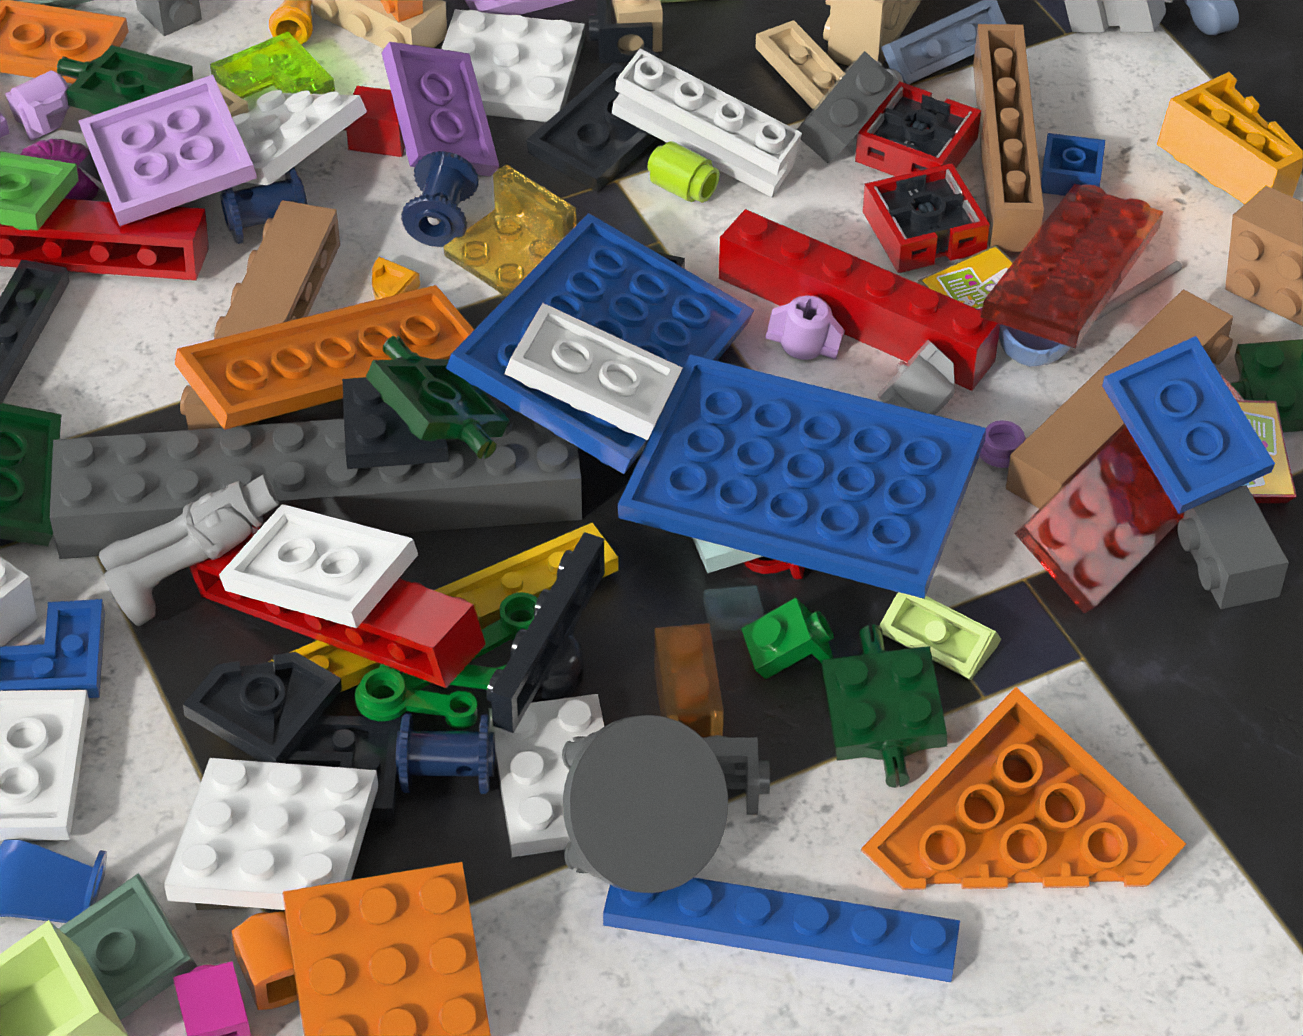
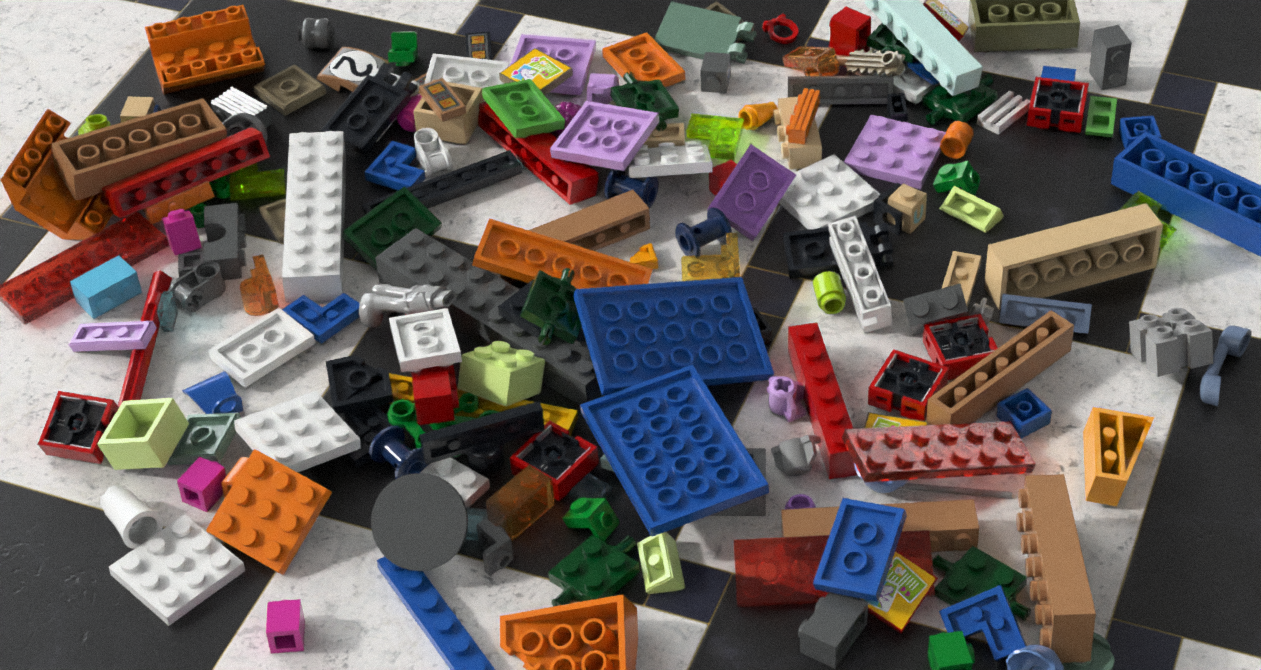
camera: 50 degrees right, 5 degrees down
white plate [504,303,682,440] -> none
none -> yellowish green piece [457,341,545,406]
none -> piece [510,420,599,501]

